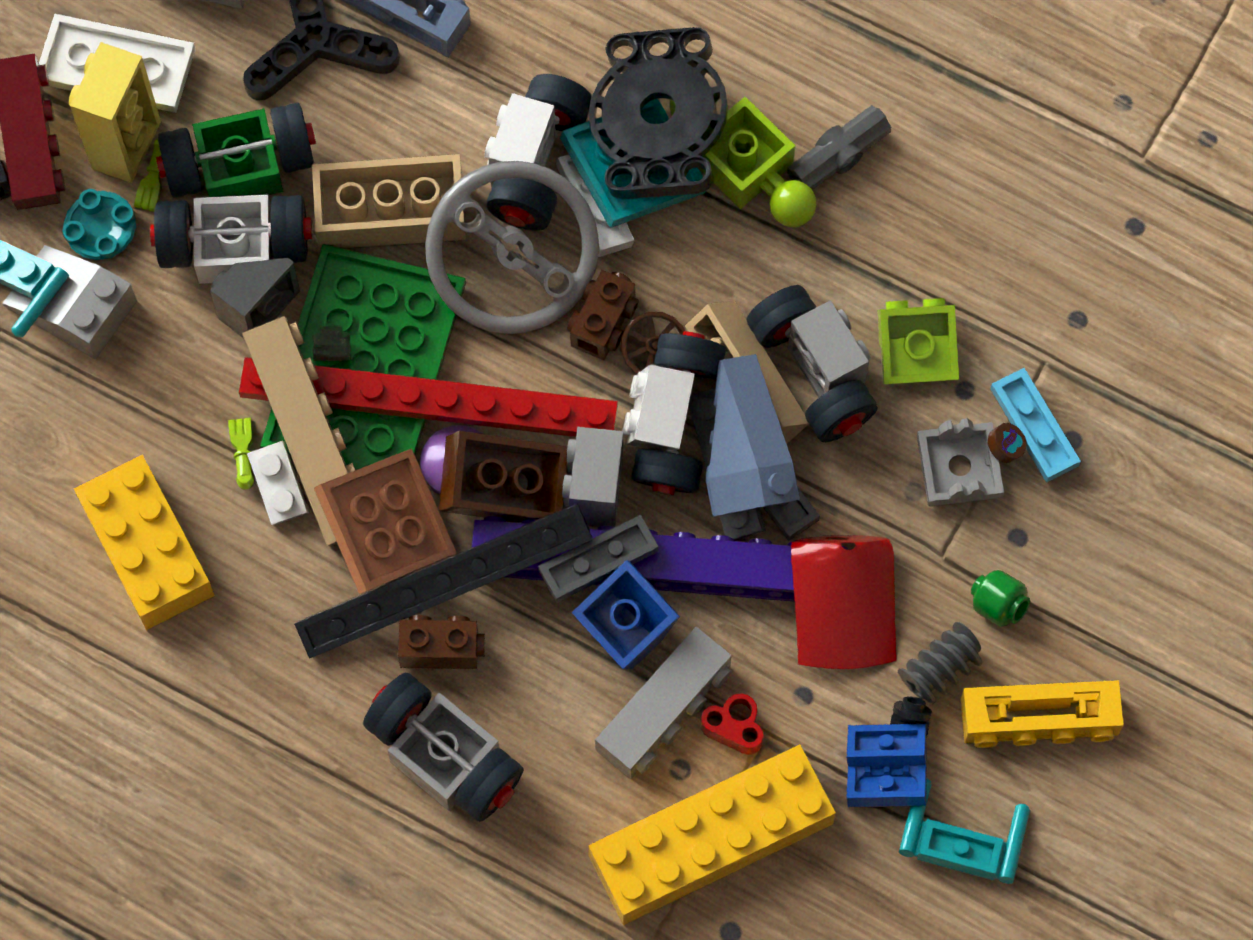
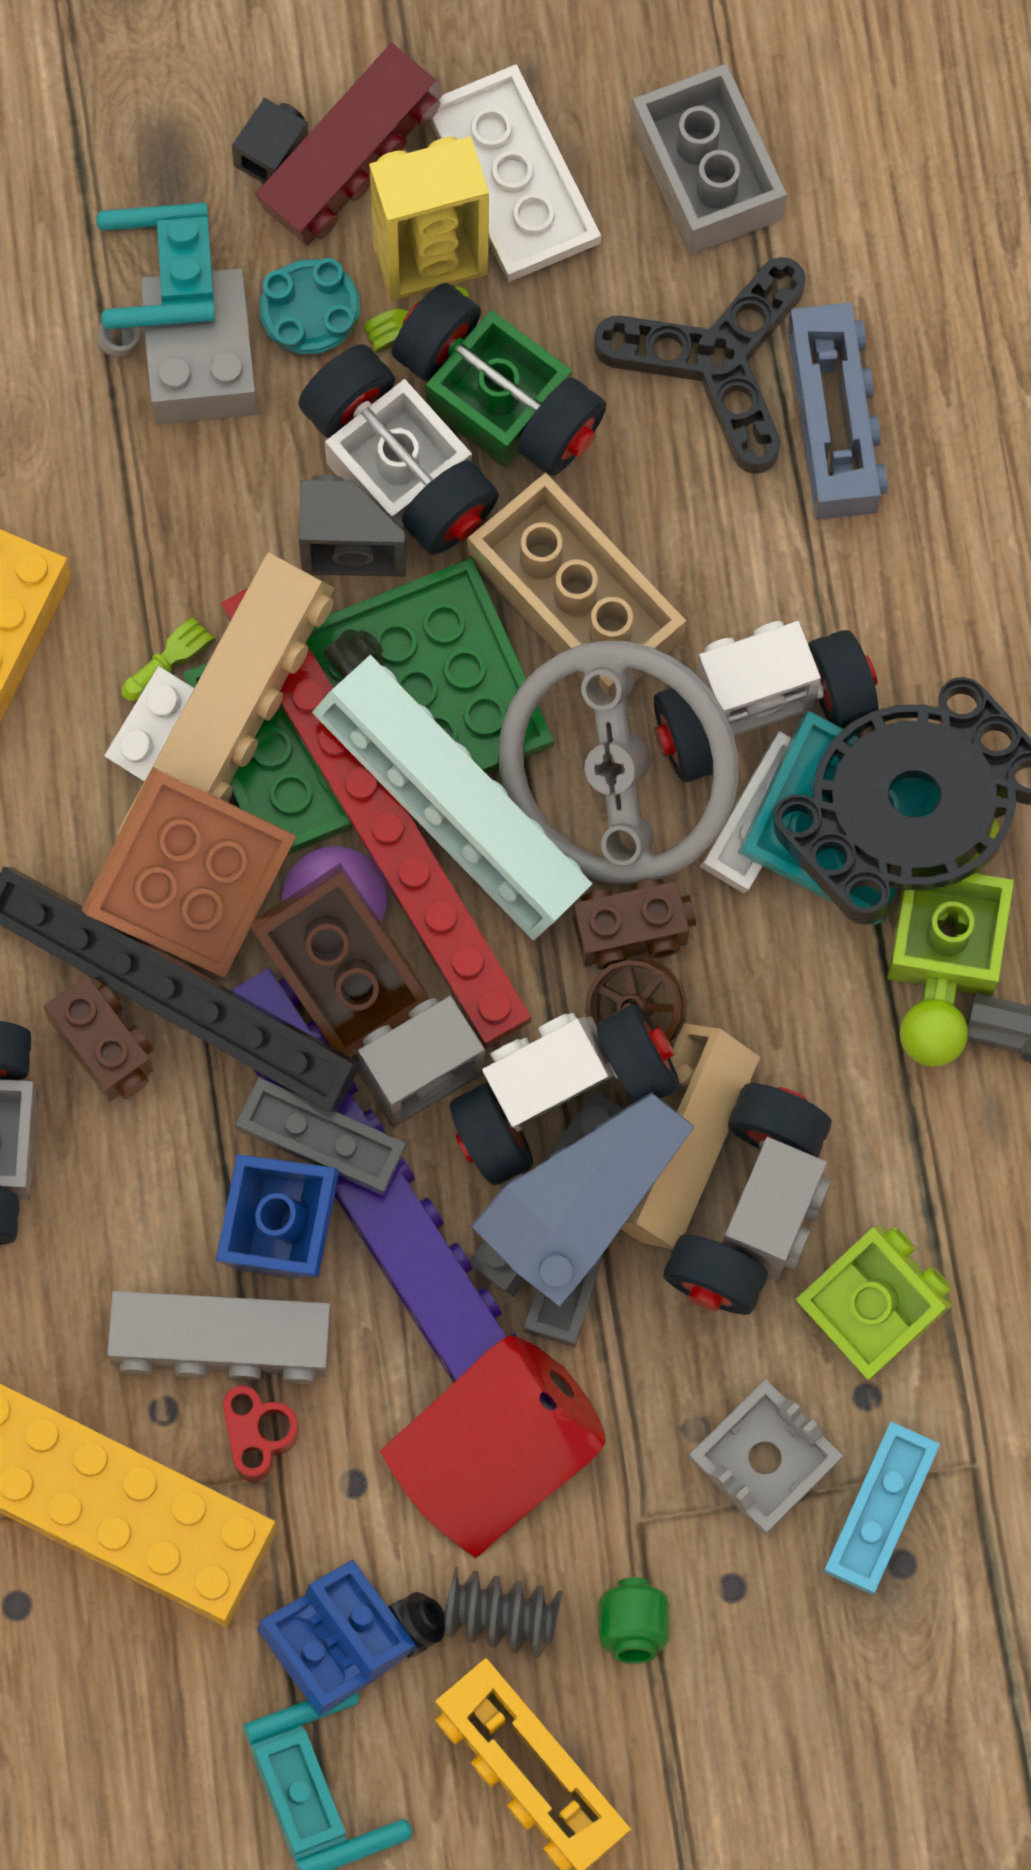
camera: 50 degrees right, 5 degrees up
reddish brown tile [988,423,1027,463] -> none
none -> light grey hinge [97,323,140,357]
none -> light aqua brick [312,655,593,941]

